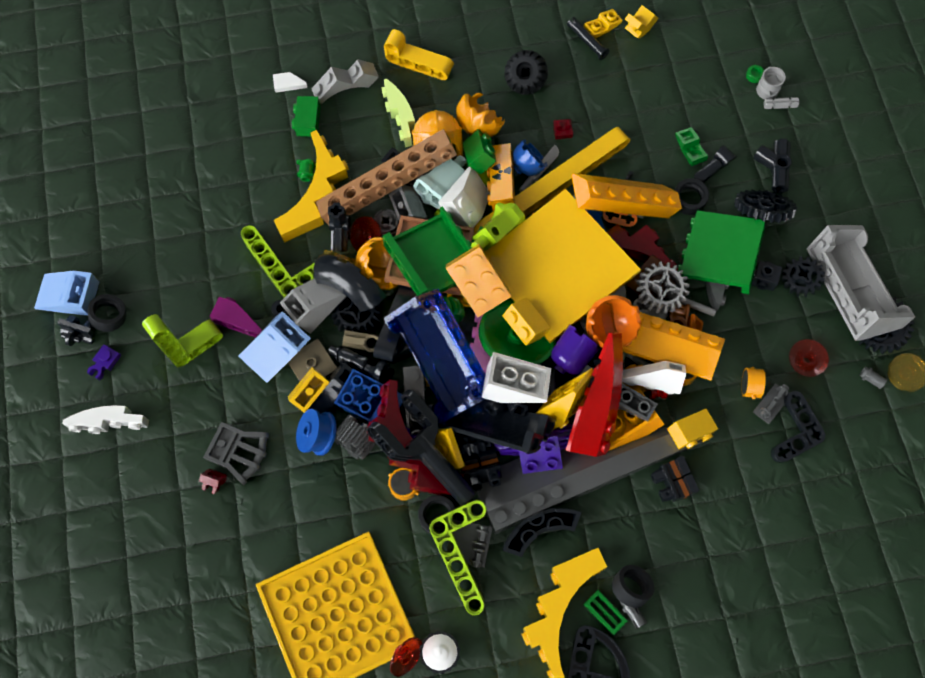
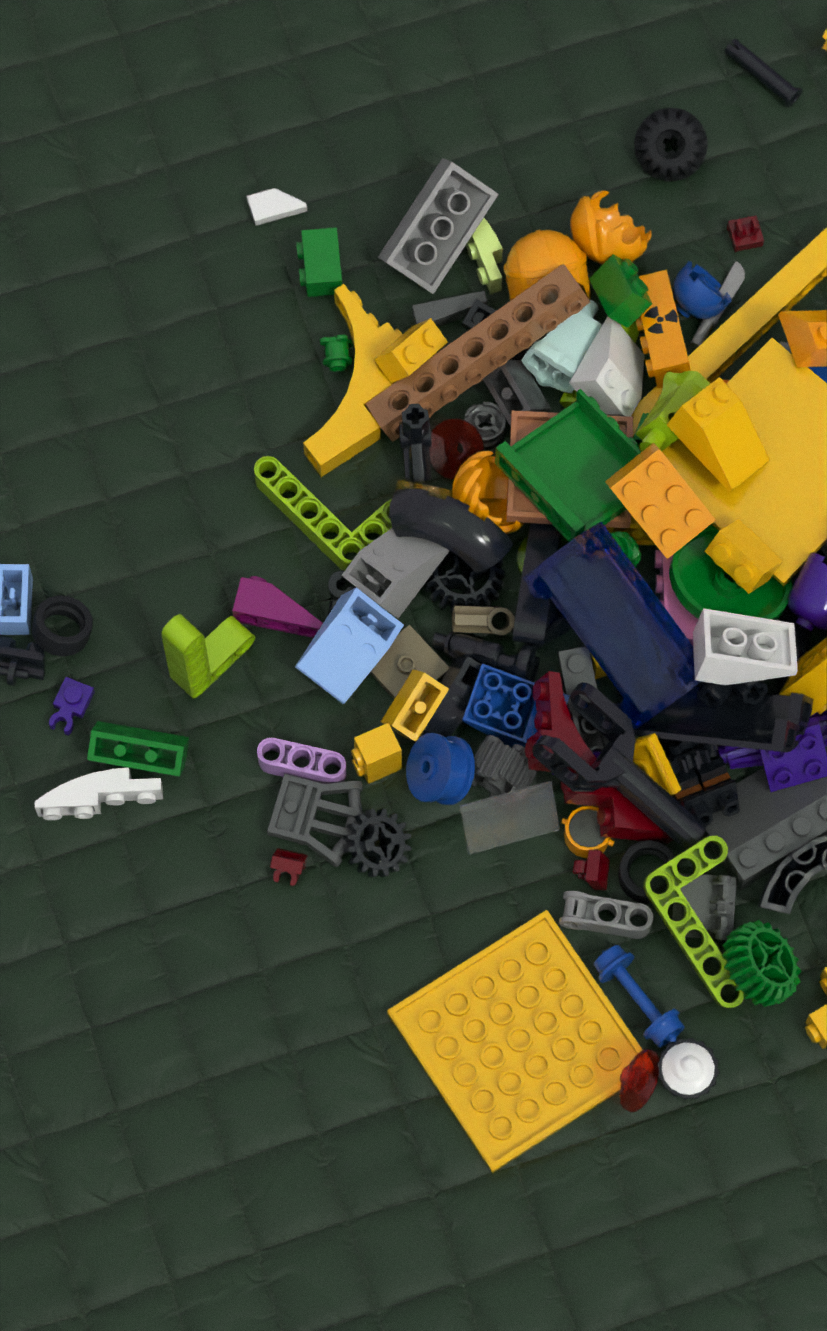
camera: 10 degrees left, 0 degrees up
light grey arch [312,59,379,104] -> none
yellow beam [384,29,454,80] -> none
yellow slope [584,9,623,38] -> none
none -> green brick [87,721,189,777]
none -> lavender beam [257,738,346,784]
none -> black gear [343,809,412,877]
none -> yellow brick [351,723,402,784]
none -> yellow brick [374,318,448,384]
none -> light grey slope [378,158,499,294]
none -> dark grey piece [412,291,487,327]
none -> clear piece [460,781,560,855]
none -> light grey piece [559,891,653,939]
none -> dark red tile [573,850,610,890]
none -> blue piece [594,945,684,1047]
none -> yellow slope [667,377,770,492]
none -> green gear [721,920,802,1007]

